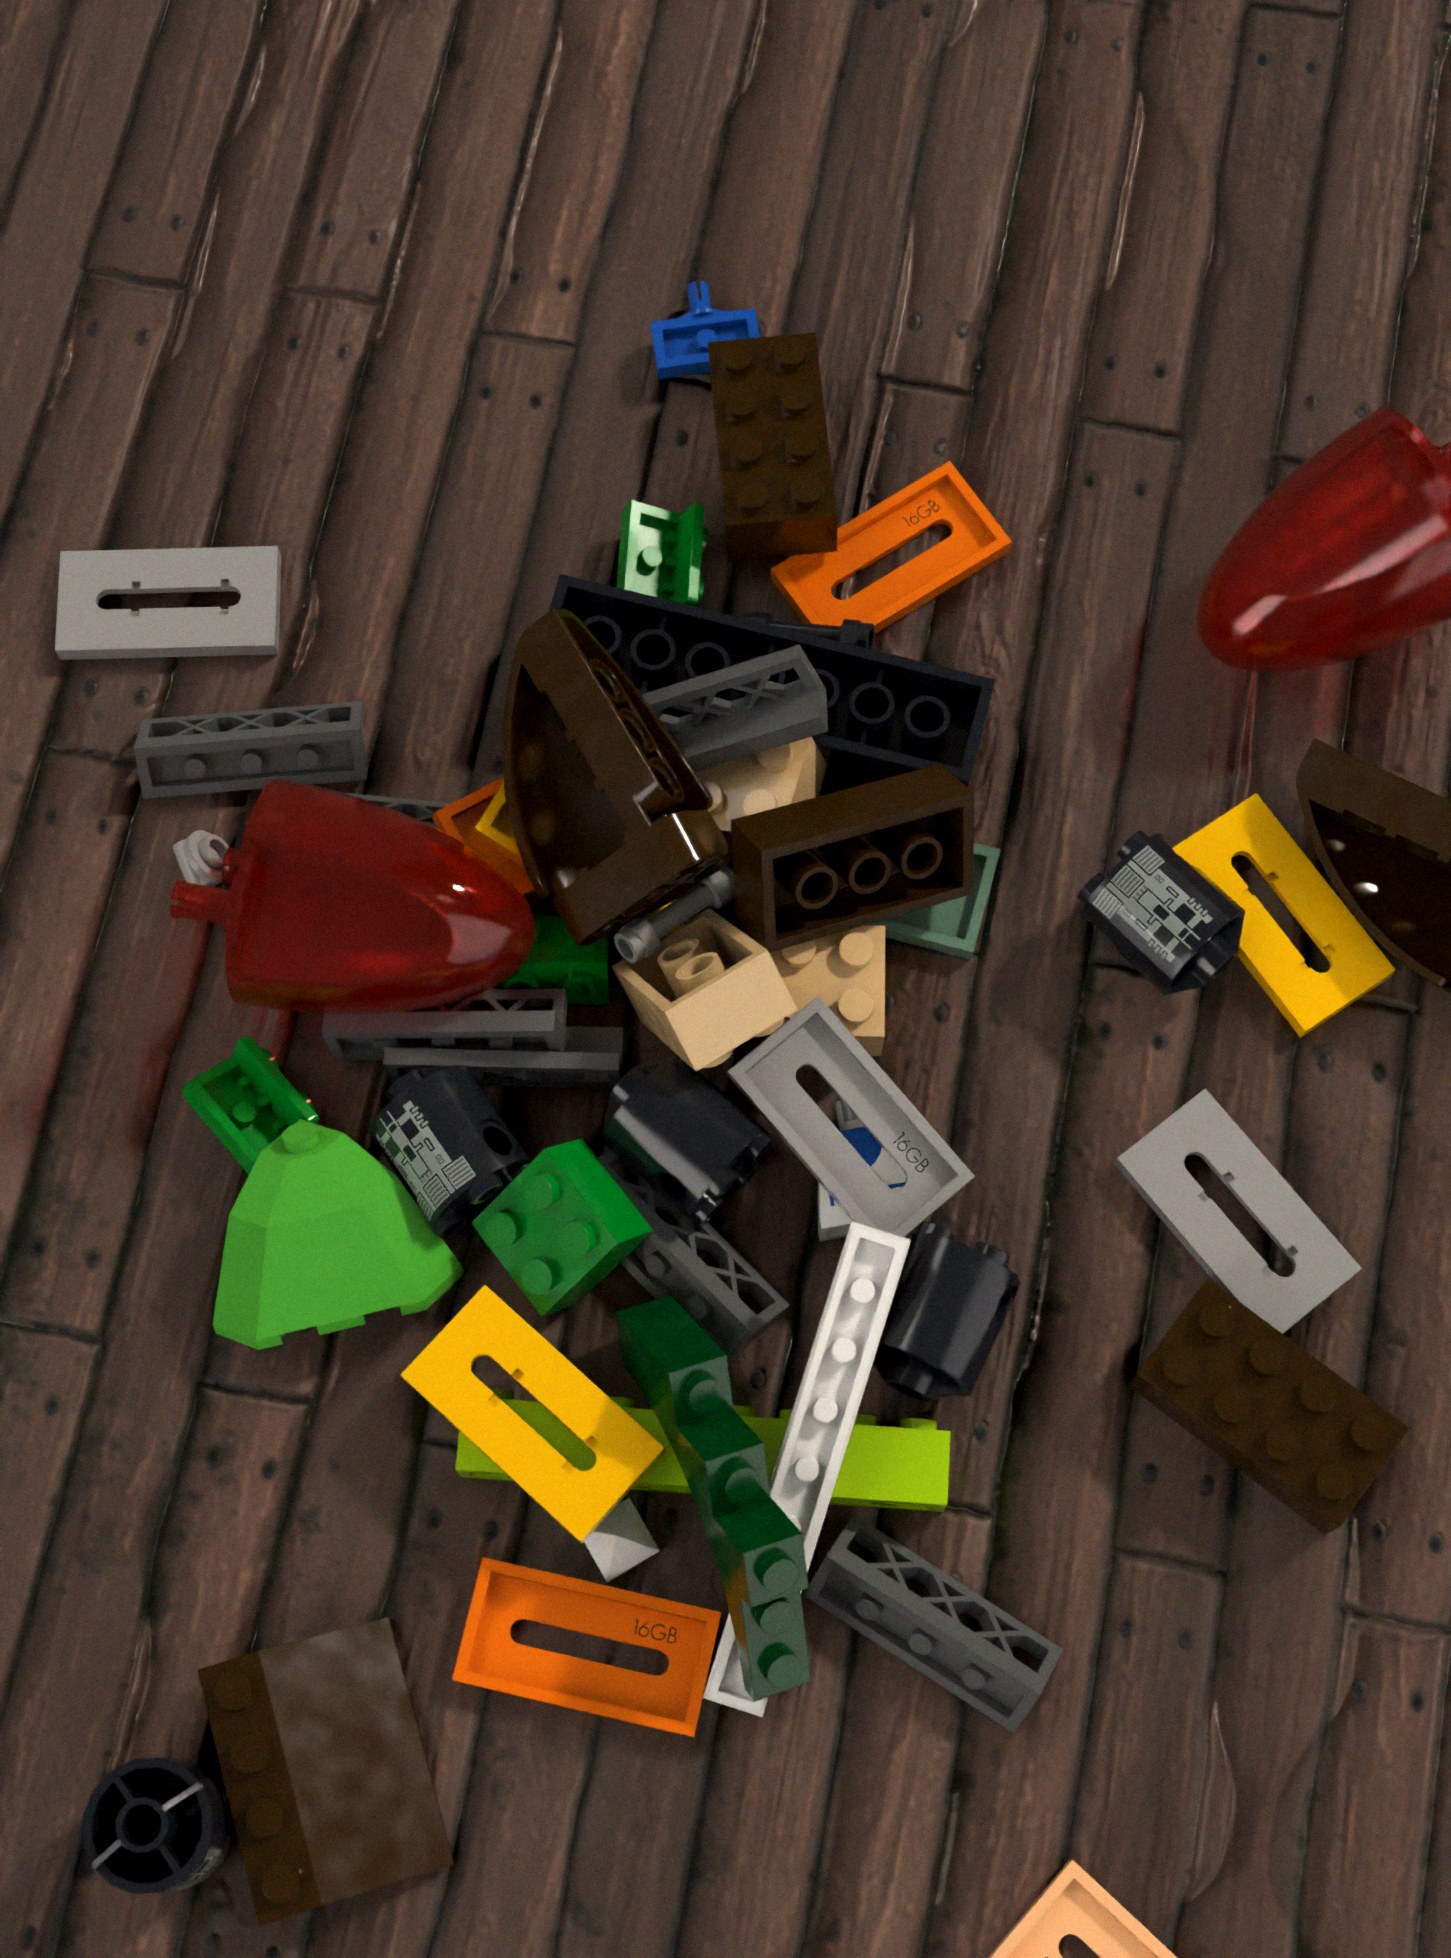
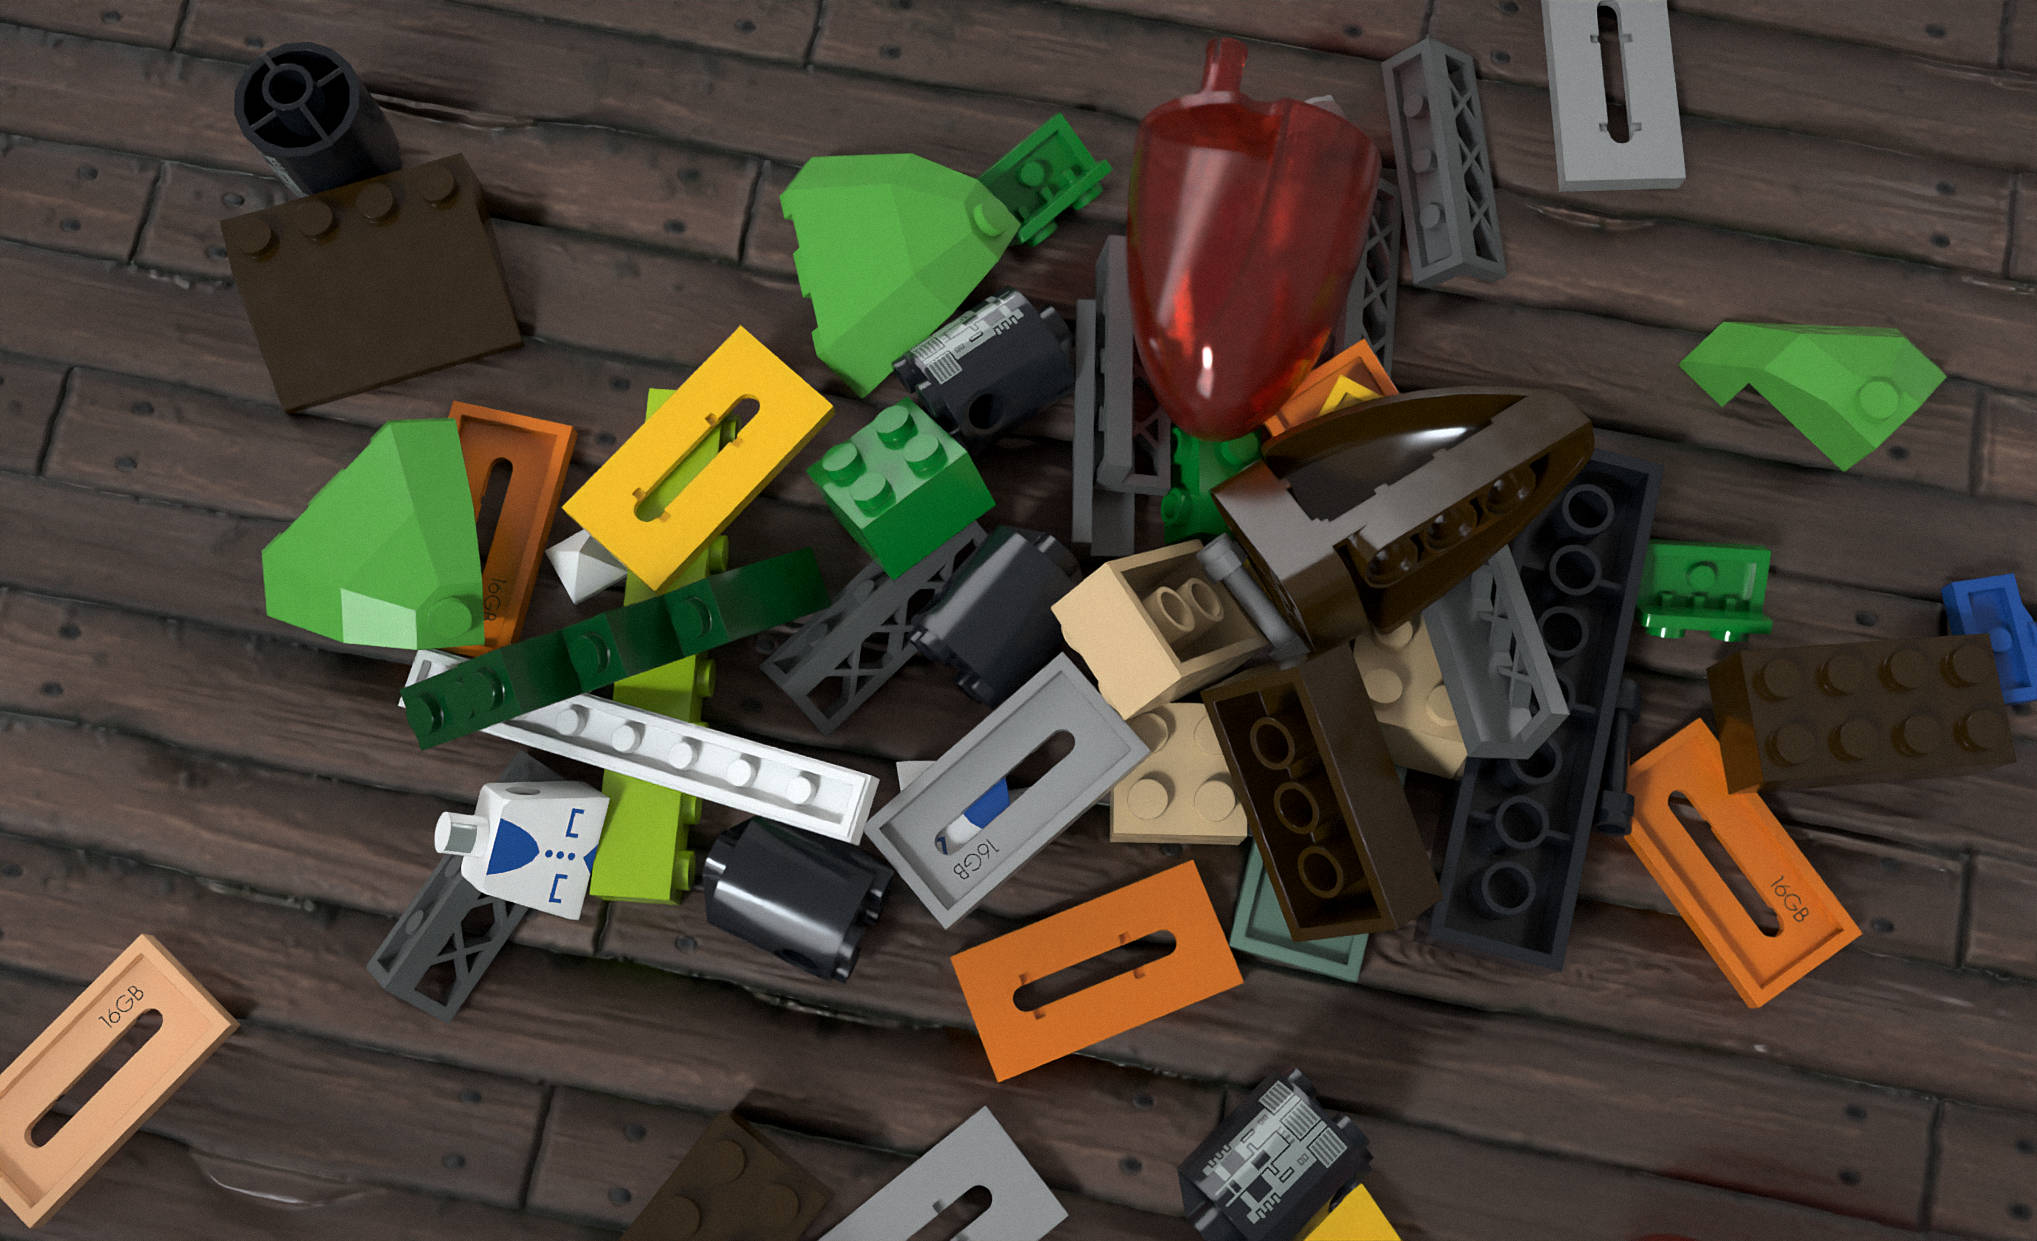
camera: 90 degrees right, 5 degrees up
none -> bright green brick [262,418,485,650]
none -> white torso [435,781,610,920]
none -> orange piece [950,860,1244,1083]
none -> bright green brick [1678,322,1947,472]

